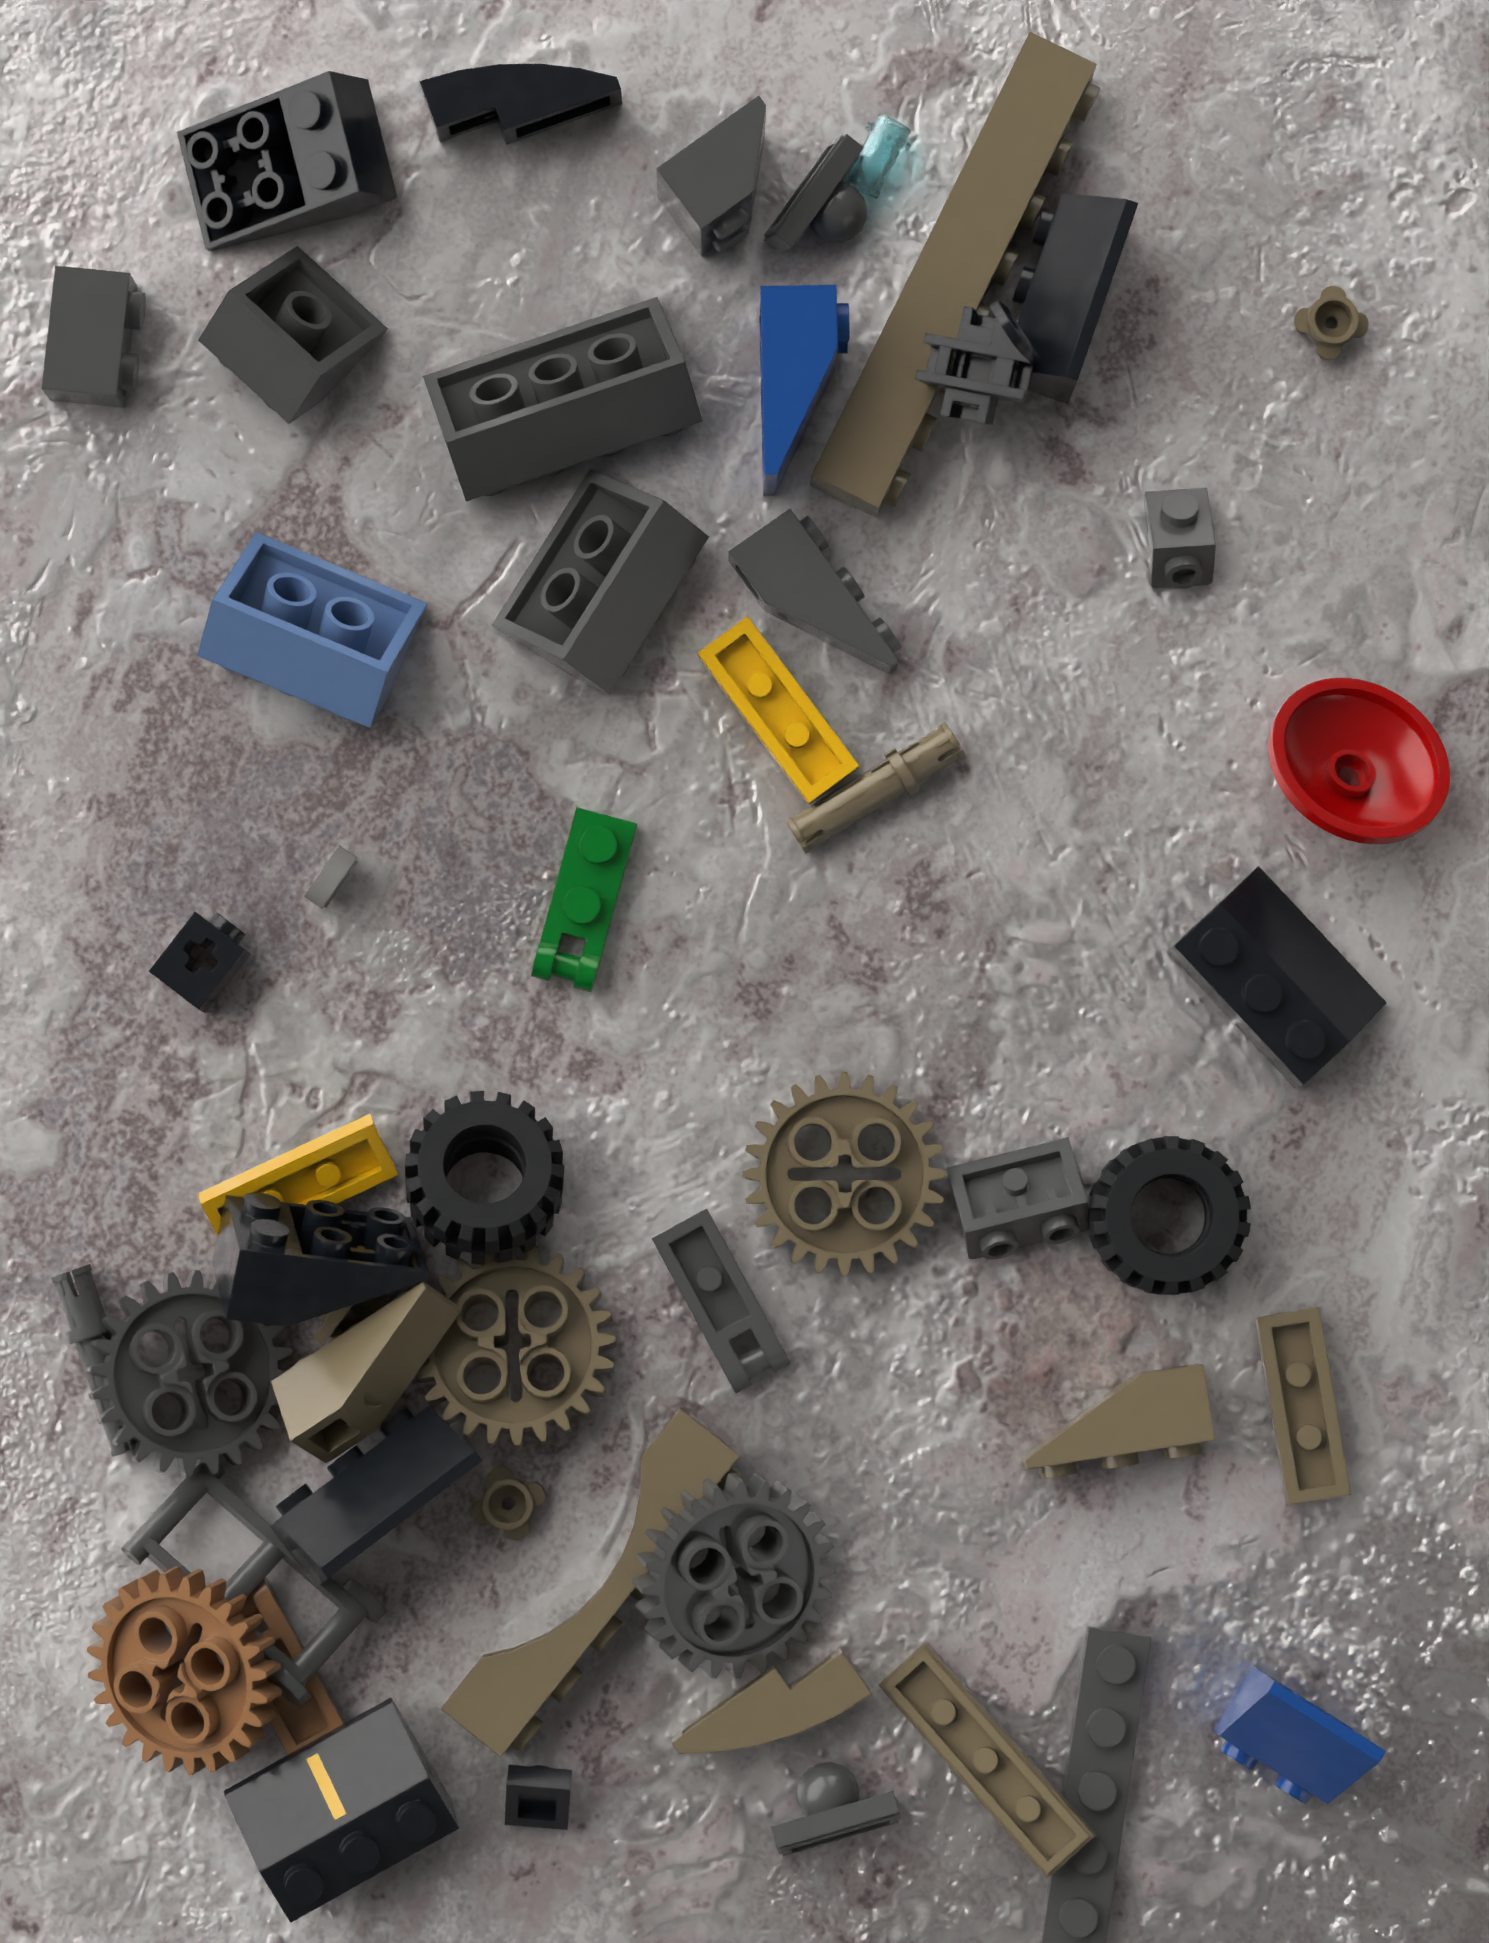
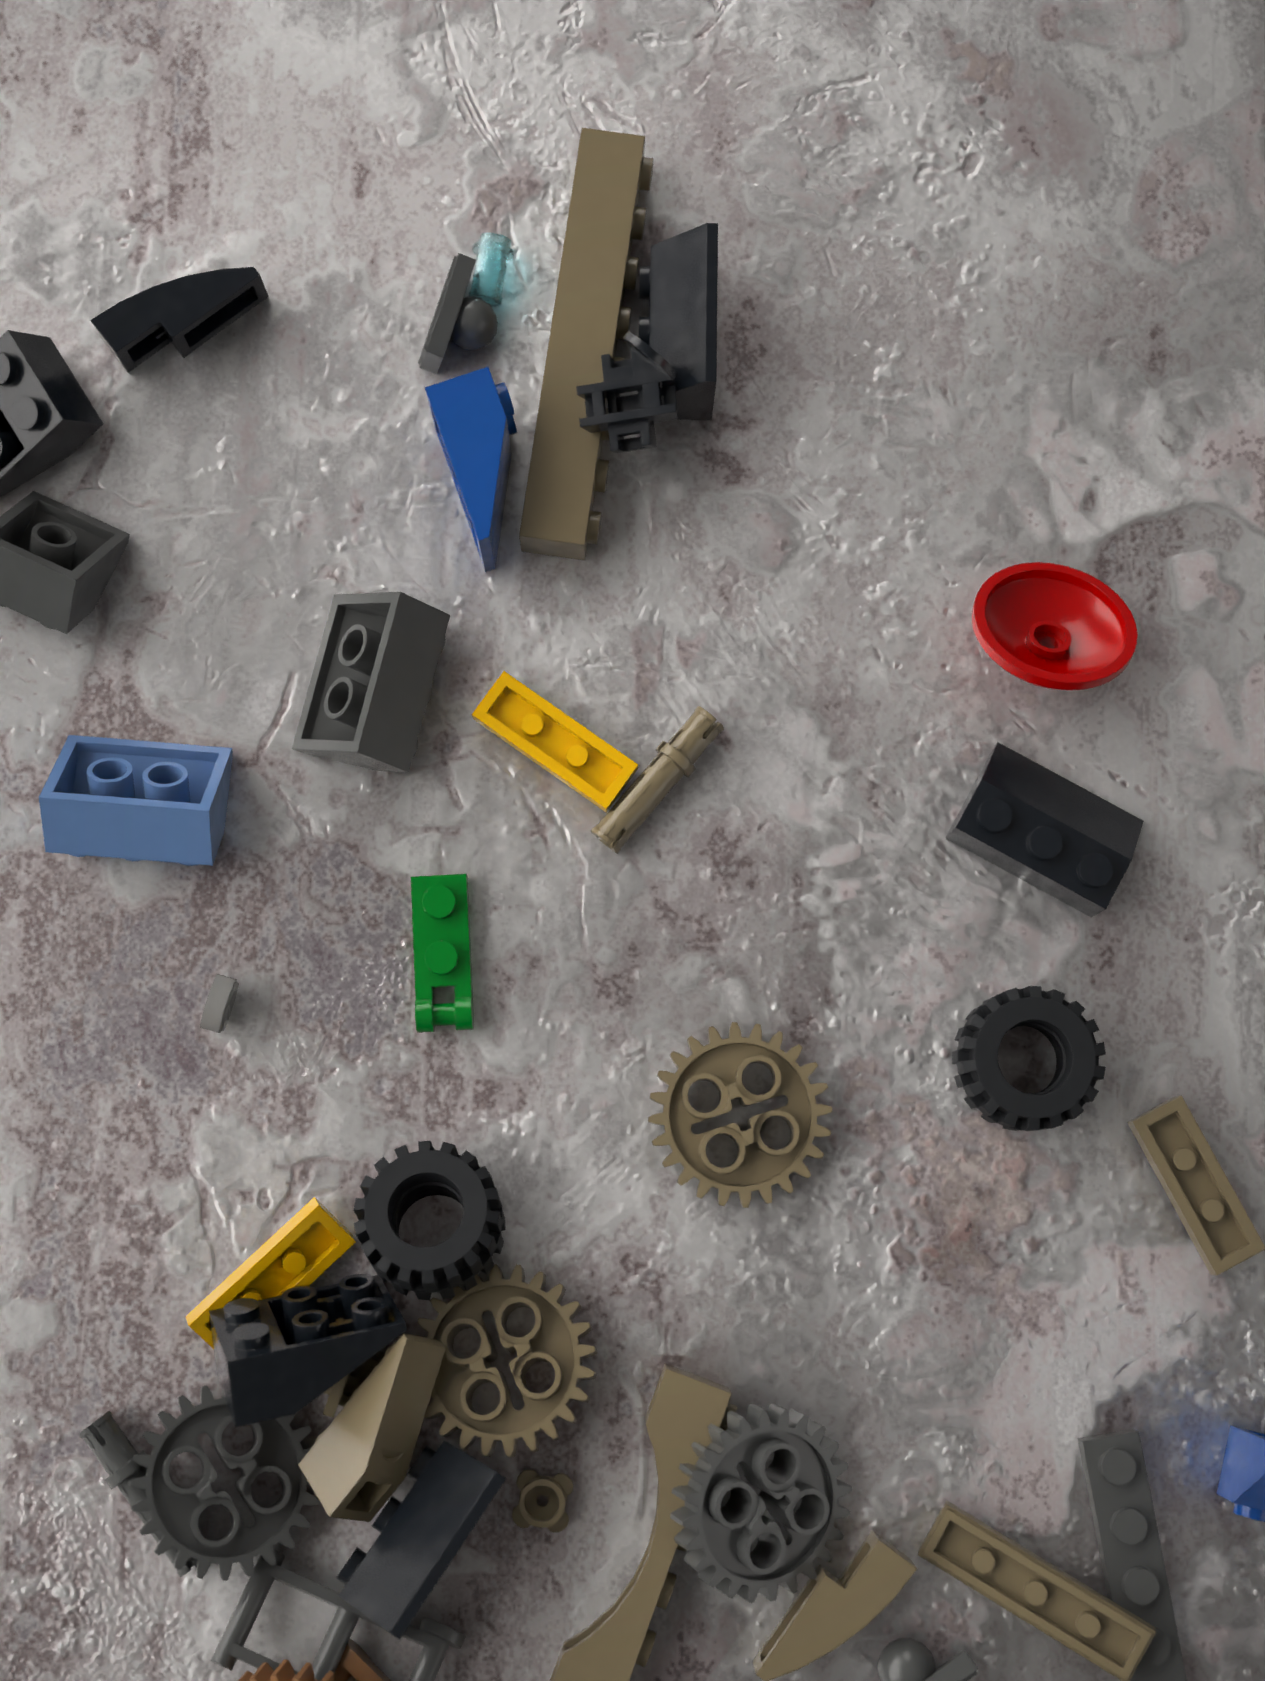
camera: 15 degrees left, 5 degrees down
black brick [149,912,251,1013] -> none
dark grey slope [423,297,702,502] -> none
dark grey plate [652,1209,791,1393] -> none
dark grey slope [656,95,766,257] -> none
dark grey slope [728,509,901,674] -> none
dark grey bracket [947,1137,1090,1260] -> none
dark tan slope [1022,1364,1215,1479] -> none
dark grey bracket [1144,487,1216,588] -> none
dark tan plate [1294,286,1369,360] -> none

